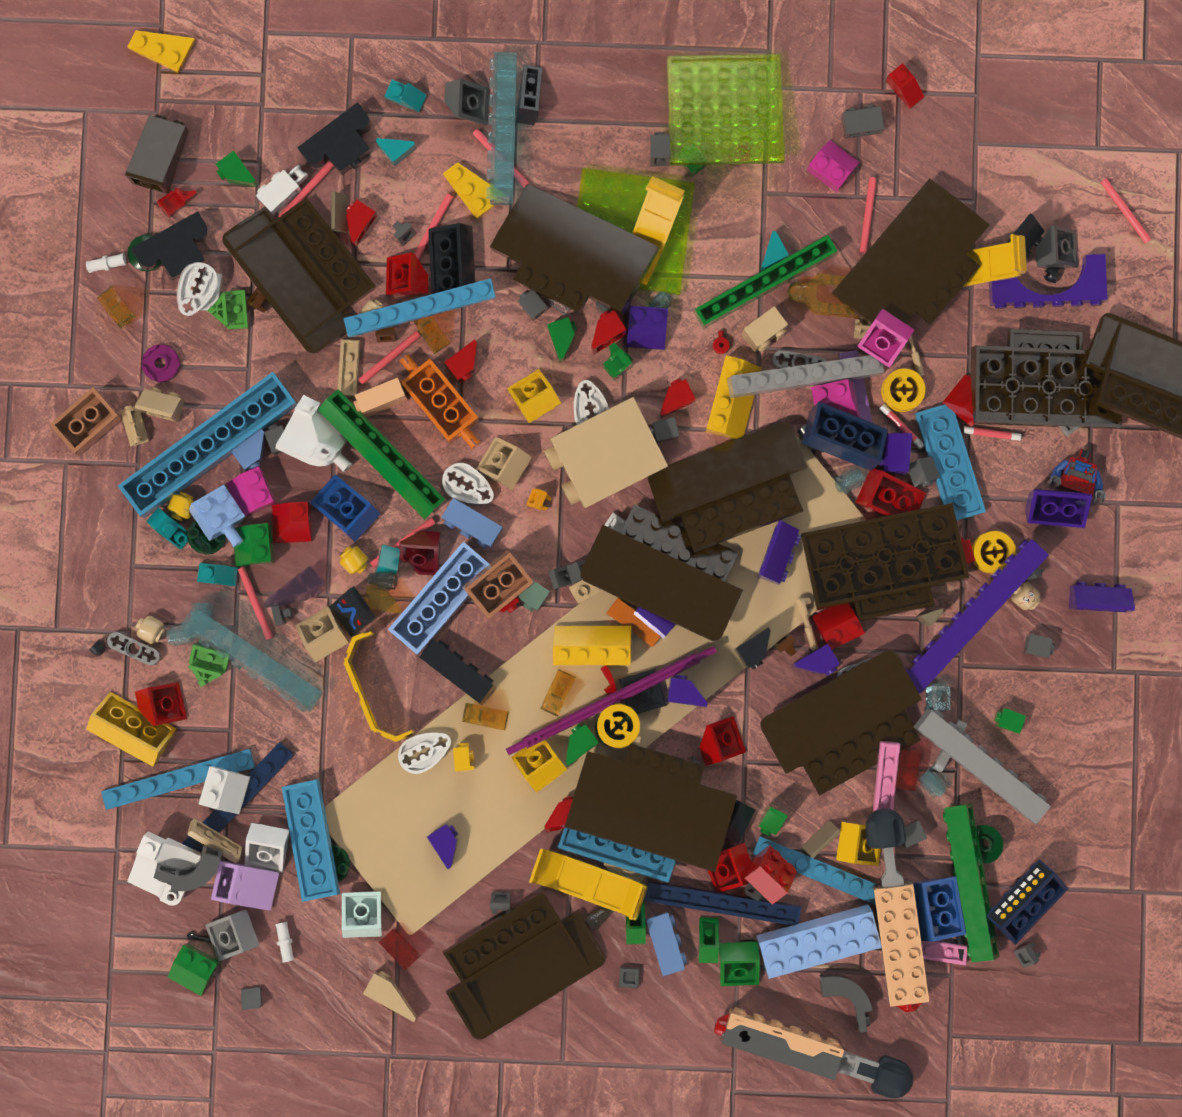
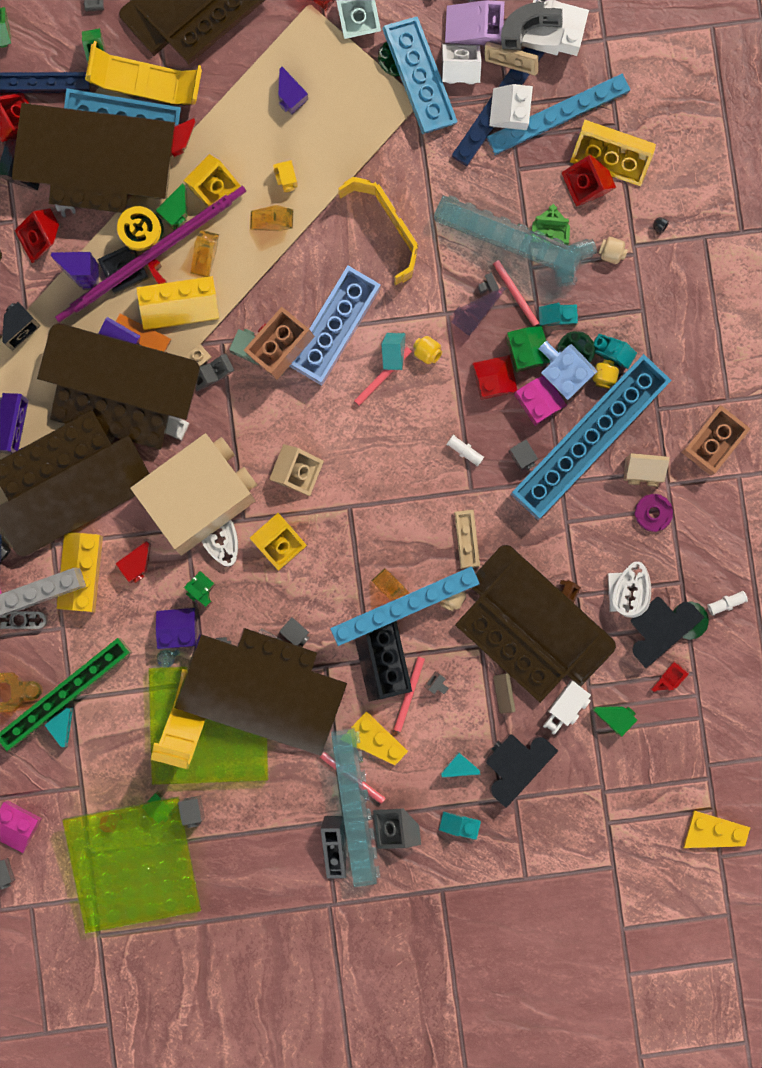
camera: 155 degrees right, 0 degrees up
clear yellow slope [97,286,136,328] -> none
light grey beam [107,632,161,665] -> none
tan hinge [120,405,149,447] -> none
slope [125,114,189,194] -> none
bright green slope [207,290,249,330] -> none
medium blue slope [231,429,266,471] -> none
white slope [275,395,347,466] -> none
coral bar [278,161,334,217] -> none
tan slope [295,606,348,662] -> none
blue slope [310,474,380,542] -> none
green brick [318,389,445,520] -> none
black tile [329,586,376,637] -> none
red slope [346,199,378,246] -> none
light nougat brick [353,378,408,418] -> none
coral bar [358,331,421,385] -> none
clear yellow slope [364,582,403,614] -> none
clear smoke cone [368,572,398,591] -> none
reddish brown tile [375,327,396,343] -> none
red slope [386,253,429,296] -> none
white piece [398,733,451,774] -> none
orange brick [399,354,481,450] -> none
dark red slope [399,531,440,576] -> none
black brick [419,639,496,705] -> none
medium blue brick [441,498,503,549] -> none
white piece [442,463,494,505] -> none
red slope [444,339,478,383] -> none
dark grey tile [490,892,511,914] -> none
light orange tile [526,488,551,511] -> none
green slope [547,317,577,363] -> none
clear smoke cone [584,907,613,931] -> none
red slope [591,310,626,355] -> none
medium blue brick [646,912,687,976] -> none
dark grey brick [649,417,679,443] -> none
green slope [698,917,719,963] -> none
red piece [712,330,730,355] -> none
tan brick [741,306,788,353] -> none

